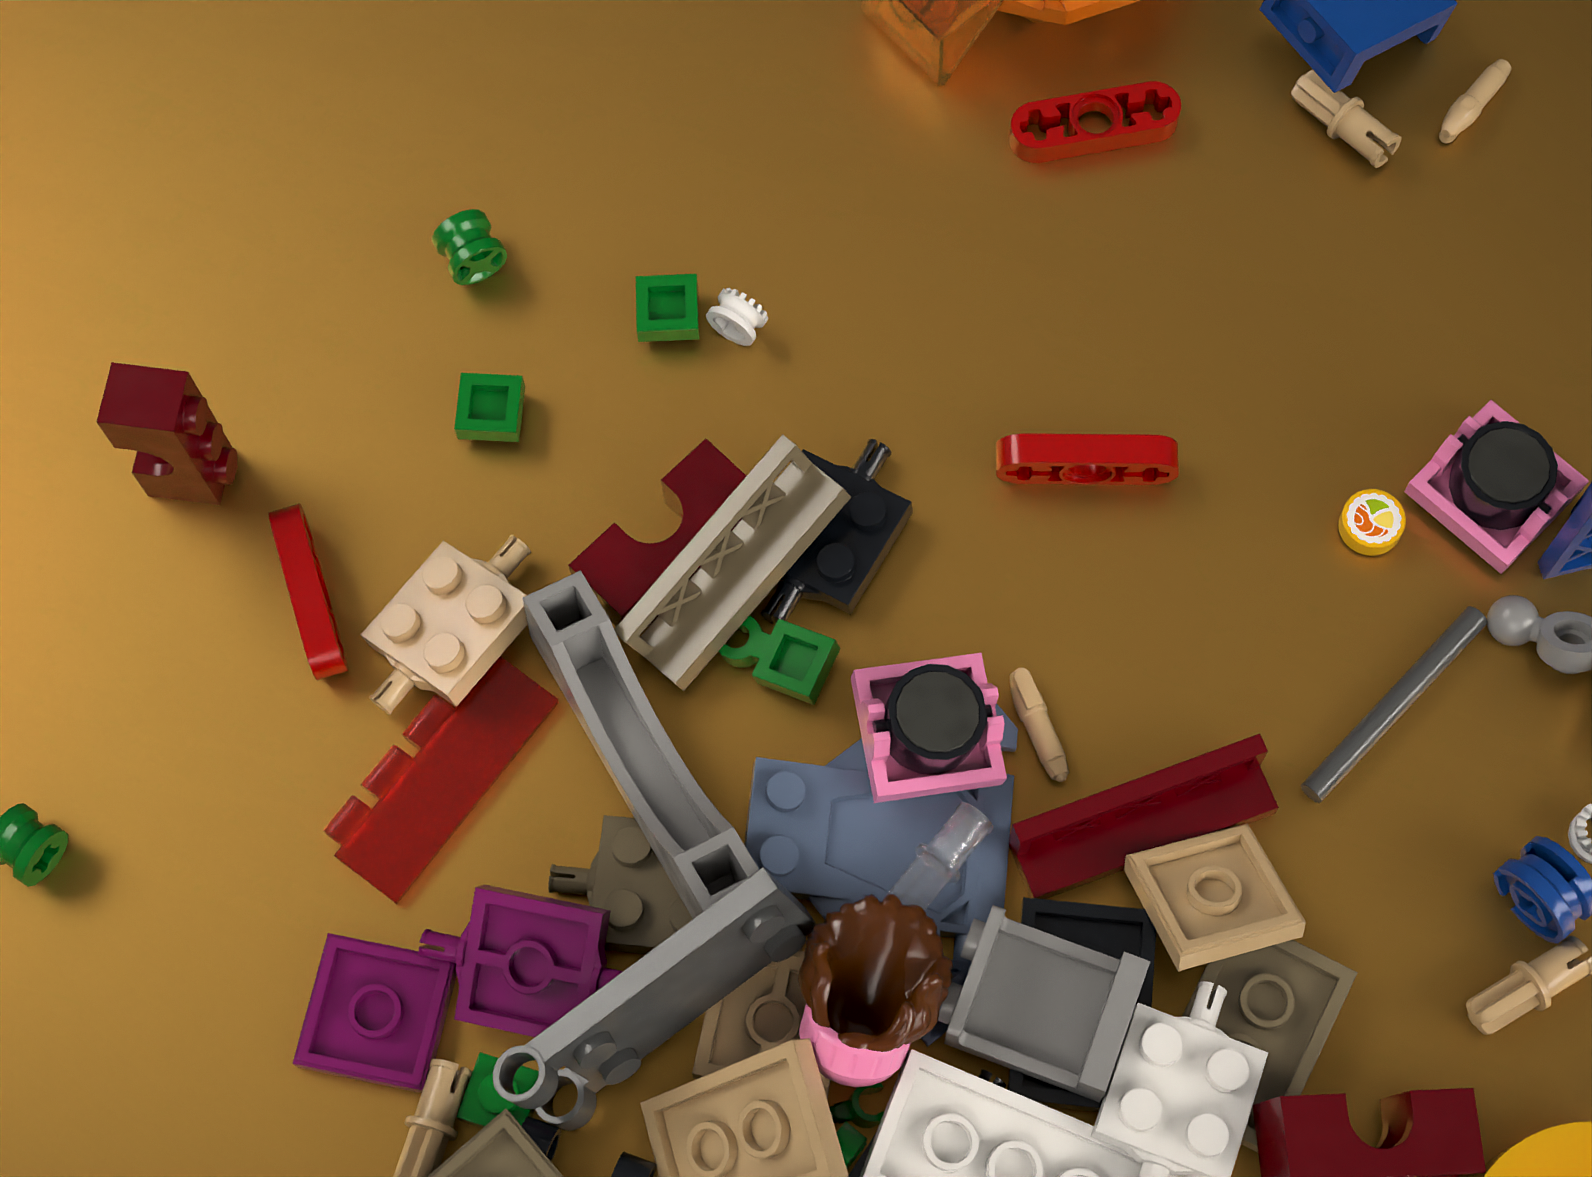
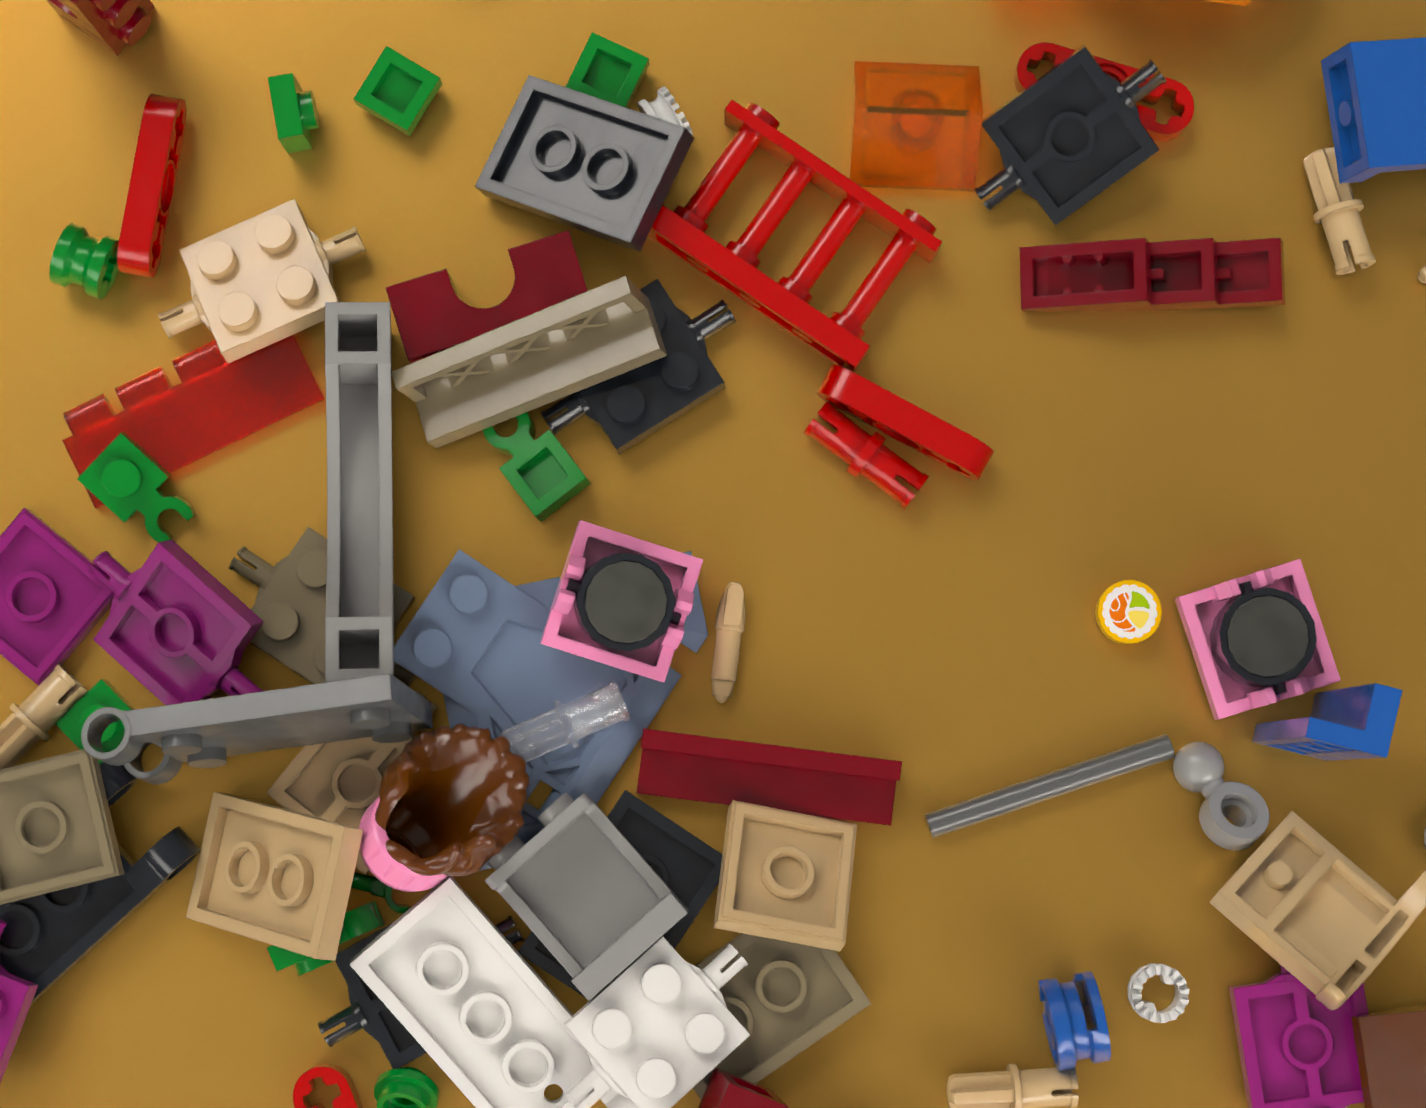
camera: 25 degrees right, 15 degrees up
none -> green wheel [49,223,119,300]
none -> green plate [77,431,196,542]
none -> green plate [268,73,319,153]
none -> plate [475,75,694,252]
none -> red fence [647,99,942,373]
none -> red pin [803,401,929,509]
none -> clear orange slope [849,61,983,192]
none -> black plate [974,44,1167,225]
none -> dark red slope [1019,238,1285,312]

